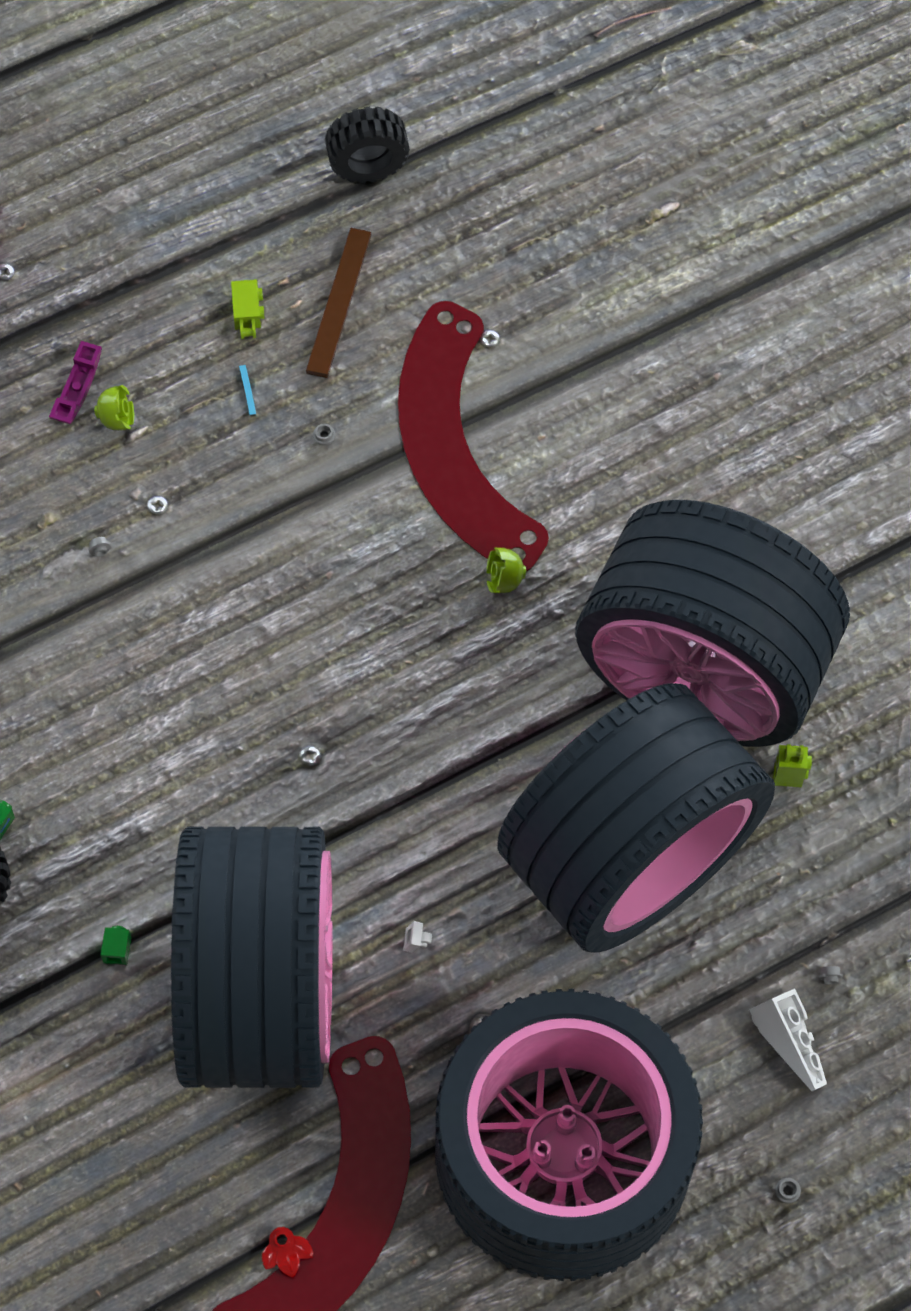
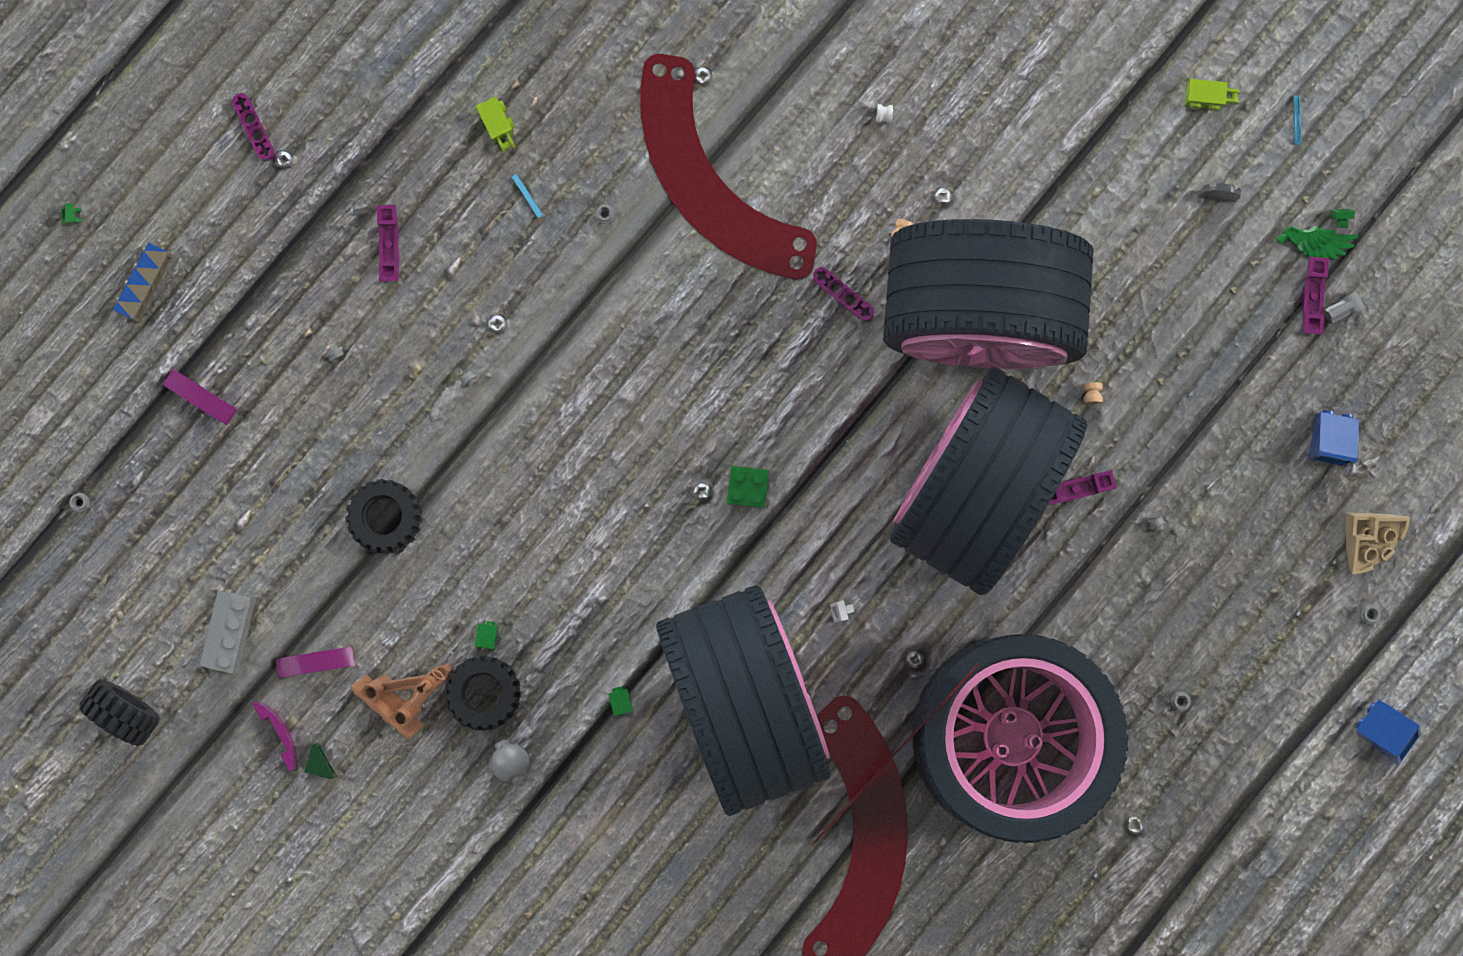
camera: 20 degrees left, 20 degrees up
lime cylinder [94,385,134,431] -> none
red plate [262,1227,313,1278] -> none
reddish brown tile [306,228,371,378] -> none
lime cylinder [486,547,526,594] -> none
white wedge [749,989,827,1091] -> none
lime brick [773,744,812,787] -> none
none -> green plate [727,466,769,508]
none -> dark red piece [811,664,979,846]
none -> magenta beam [813,267,874,322]
none -> white wheel [876,104,893,124]
none -> magenta slope [1048,470,1117,506]
none -> light nougat wheel [1083,382,1103,404]

